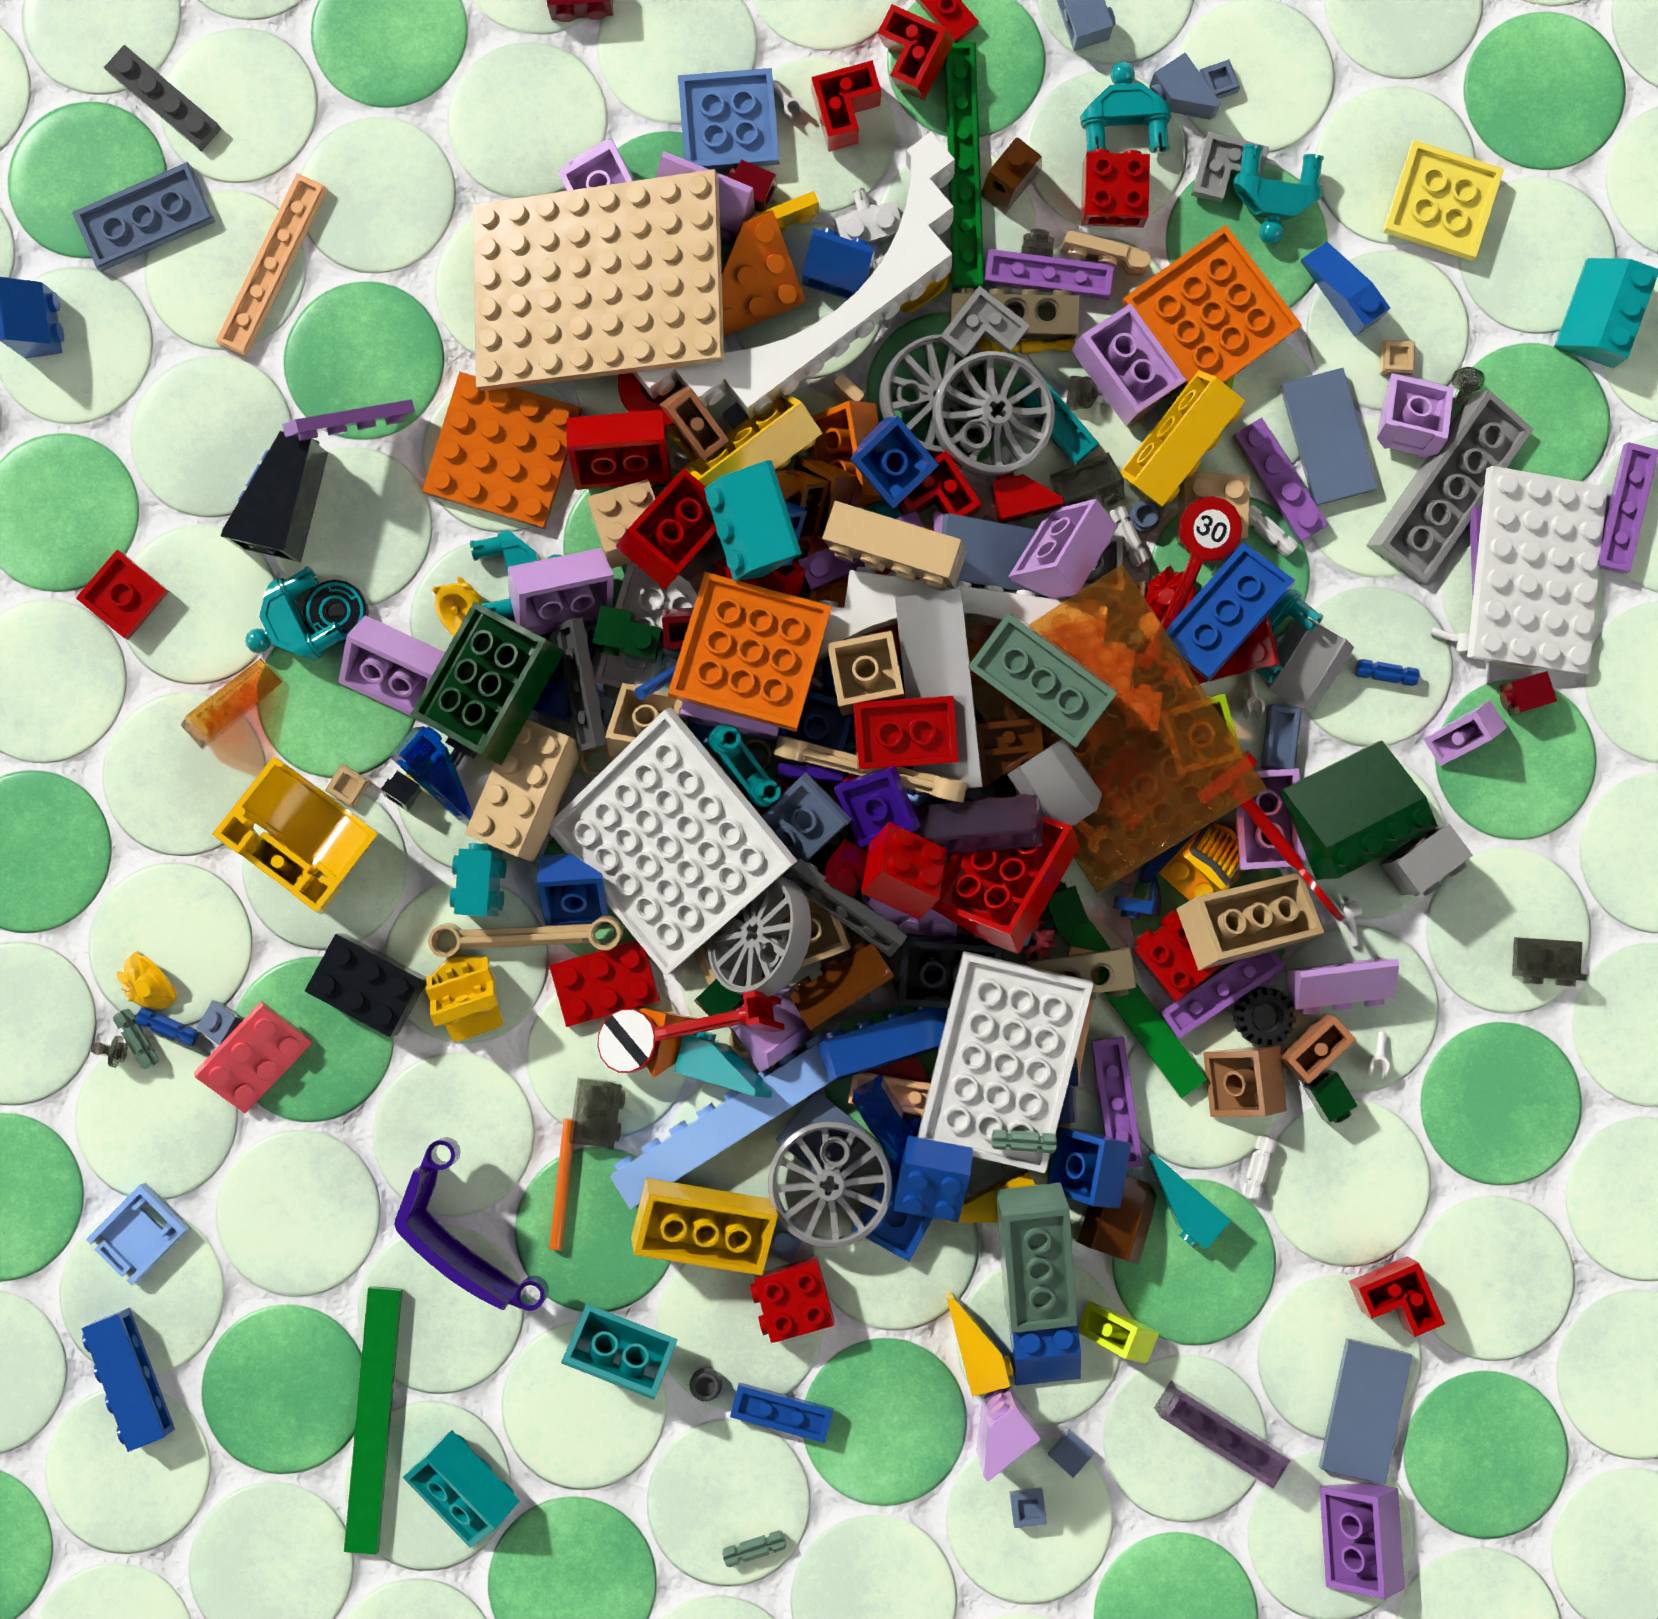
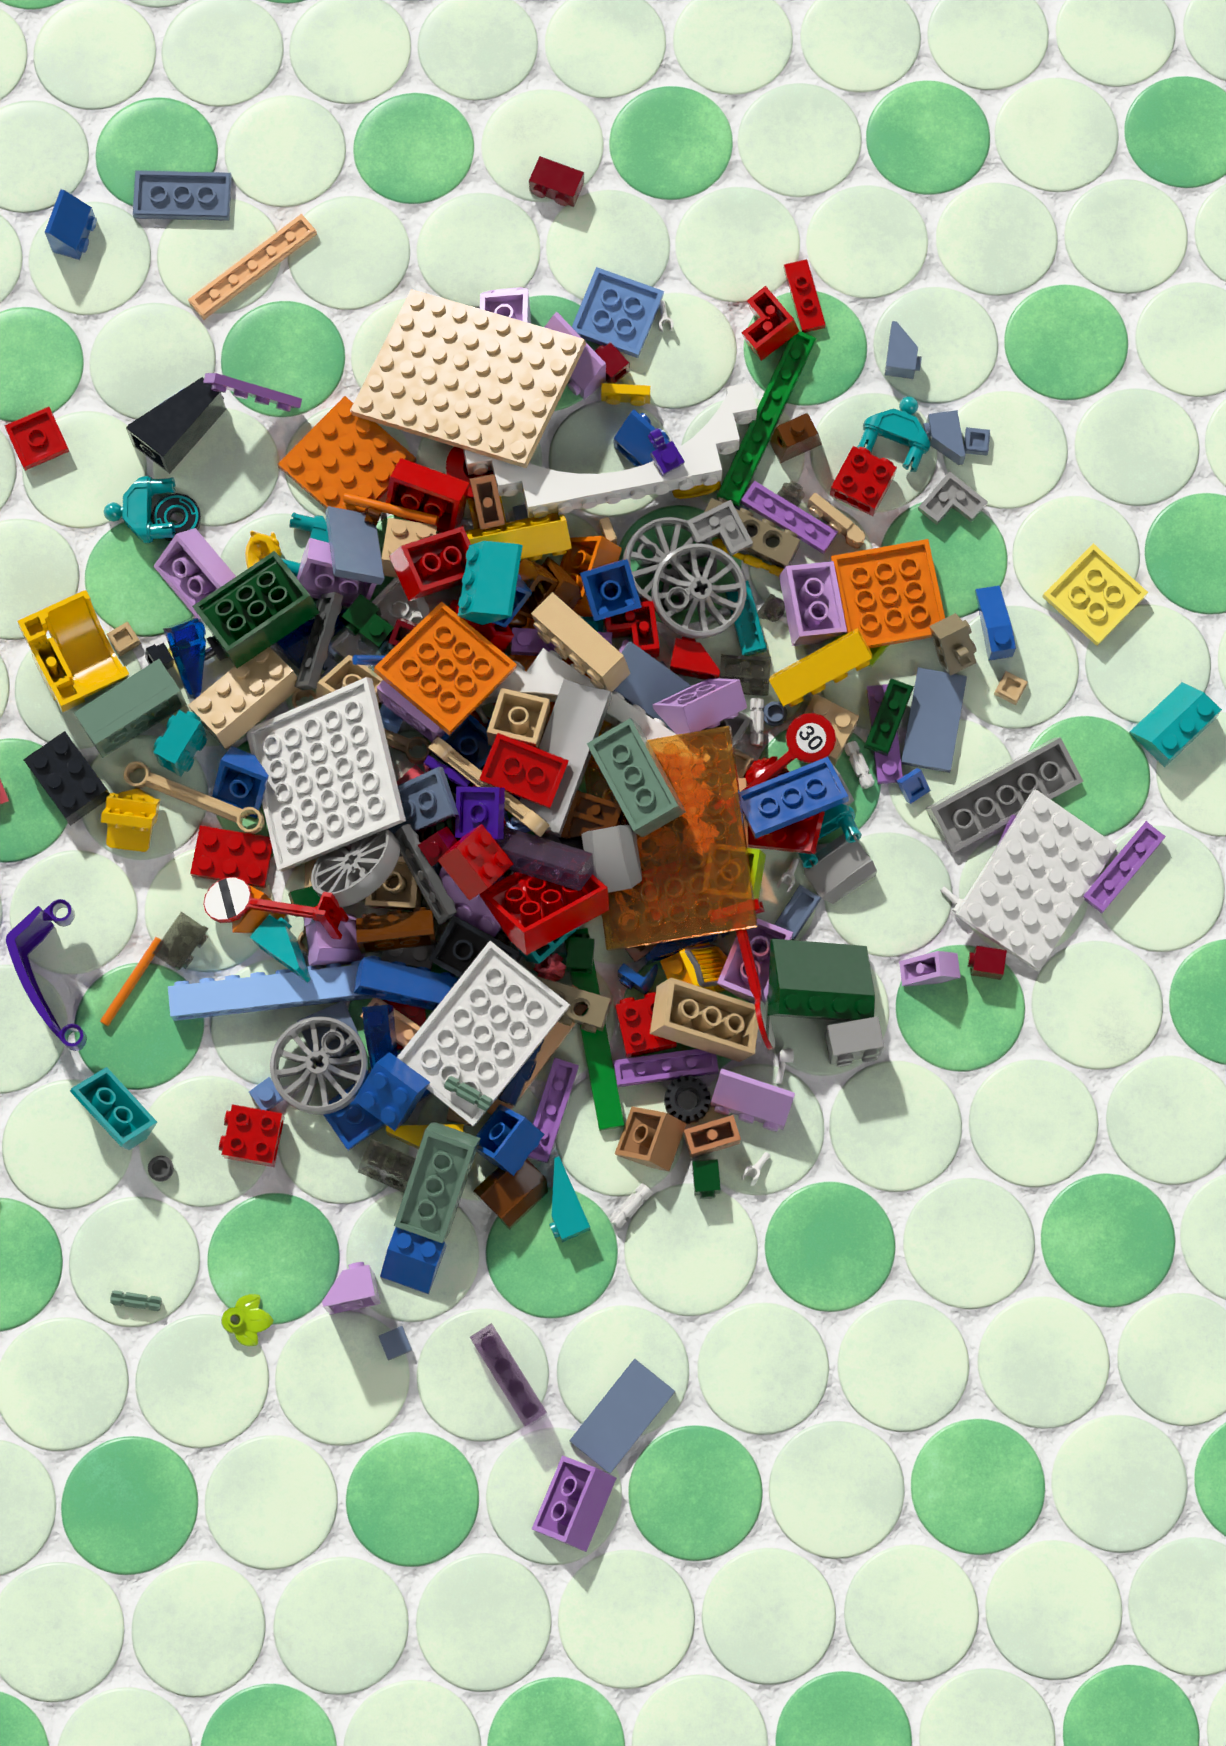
camera: 25 degrees right, 10 degrees down
dark grey plate [103,45,222,152] -> none
clear orange slope [181,658,282,749] -> none
yellow brick [631,1178,778,1276] -> none
teal connector [708,725,781,807] -> none
orange plate [722,210,807,336] -> none
blue plate [730,1382,833,1443] -> none
red brick [811,60,881,152] -> none
white plate [835,187,901,244] -> none
yellow slope [946,1292,1014,1397] -> none
sand blue plate [1009,1487,1047,1528] -> none
neon yellow slope [1078,1301,1159,1363] -> none
teal connector [1233,144,1324,245] -> none
red brick [1348,1256,1445,1337] -> none
blue axle [1355,659,1420,686] -> none
lavender slope [1377,373,1454,458] -> none
clear smoke plate [1451,367,1485,405] -> none
clear smoke bracket [1512,937,1587,987] -> none
none -> sand green piece [74,659,187,758]
none -> lime plate [221,1294,274,1346]
none -> sand blue tile [325,506,384,585]
none -> orange bar [343,493,439,525]
none -> clear smoke brick [358,1139,416,1193]
none -> reddish brown hand [364,507,384,526]
none -> dark purple plate [647,428,685,476]
none -> dark green tile [864,678,914,756]
none -> blue plate [897,768,931,804]
none -> dark tan brick [929,613,977,676]

